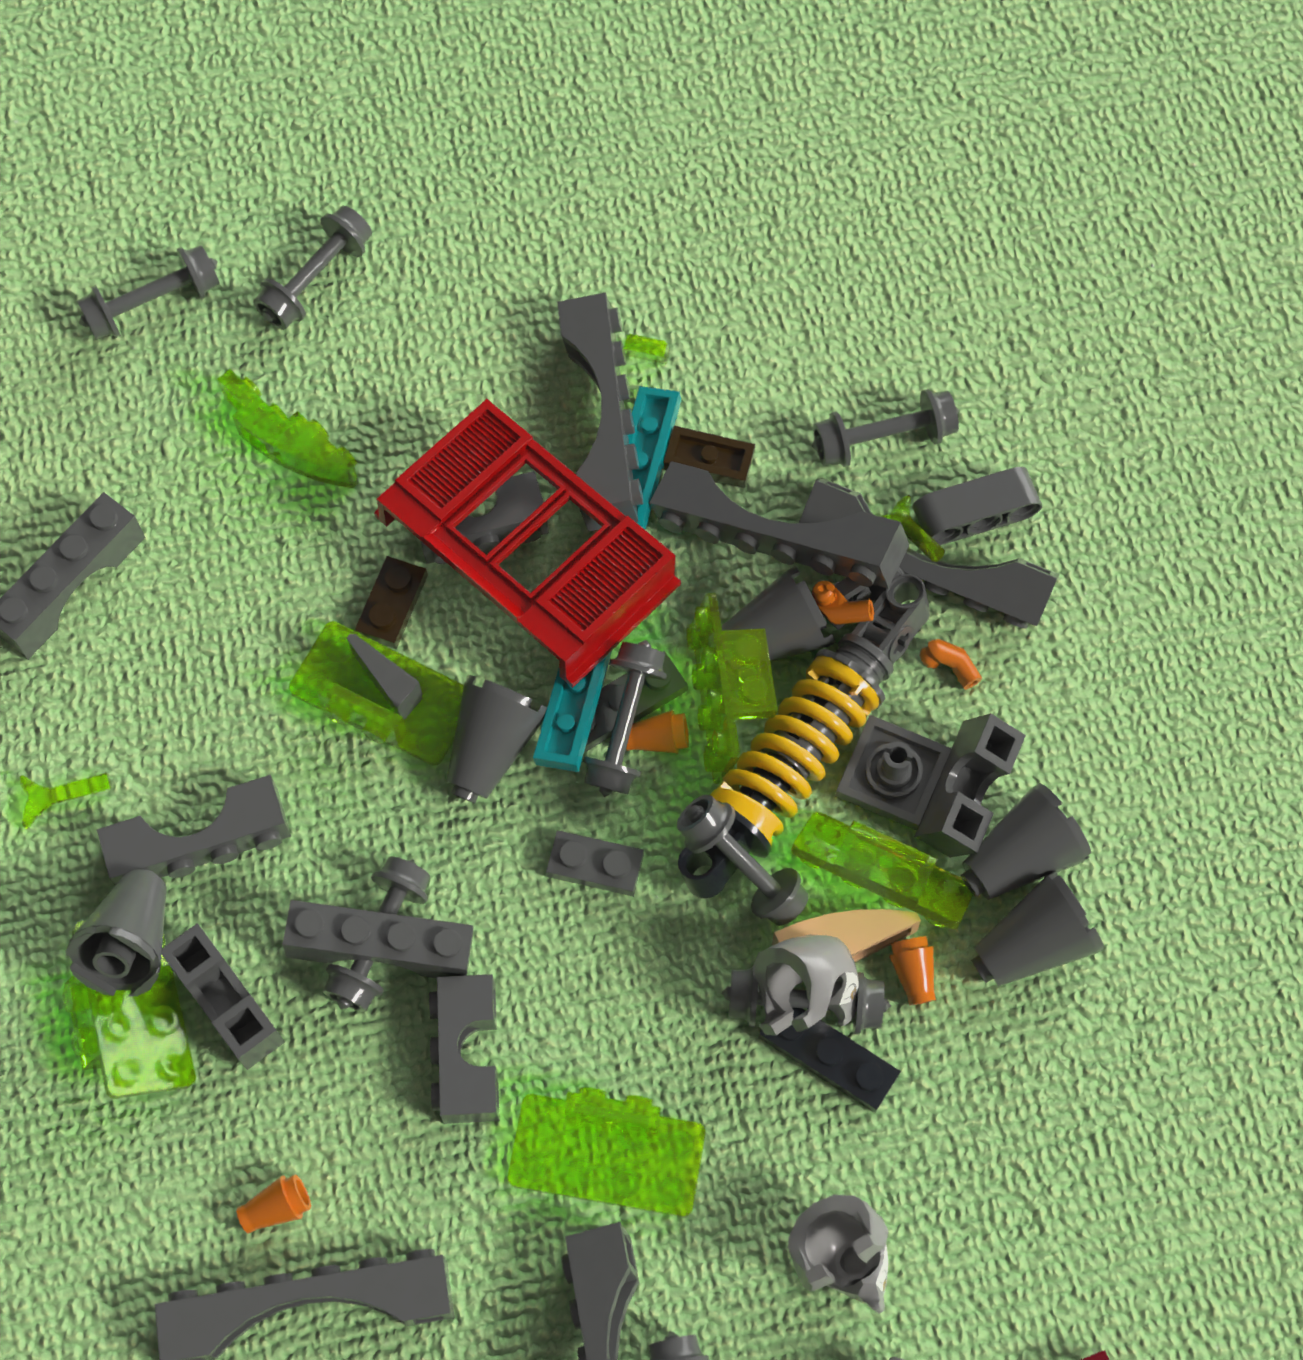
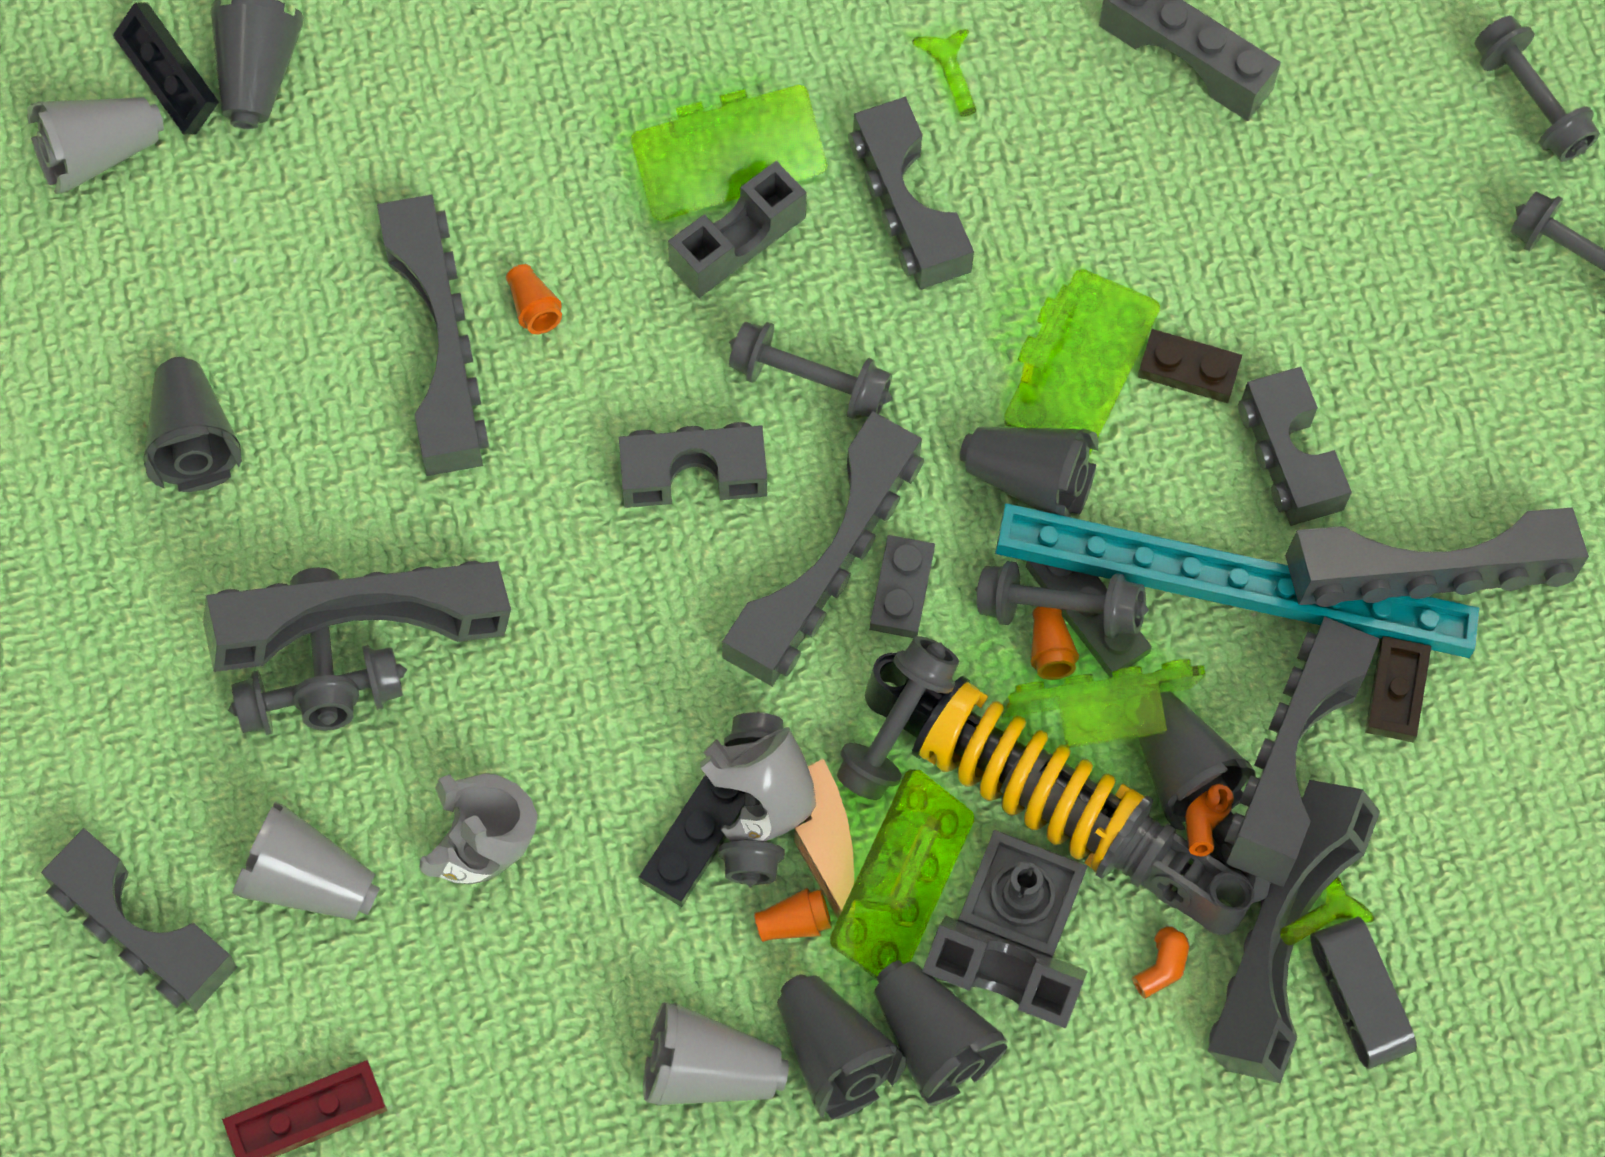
camera: 85 degrees right, 0 degrees up
dark grey cone [66,869,167,997] -> none
clear neon green slope [217,369,359,488] -> none
dark grey arch [283,900,474,978] -> none
dark grey slope [347,633,423,721] -> none
red piece [374,399,681,688] -> none
clear neon green bracket [507,1087,706,1217] -> none
clear neon green tile [624,334,670,364] -> none
dark grey piece [811,389,959,467] -> none
none -> light grey cone [643,1002,789,1105]
none -> dark grey arch [722,411,924,687]

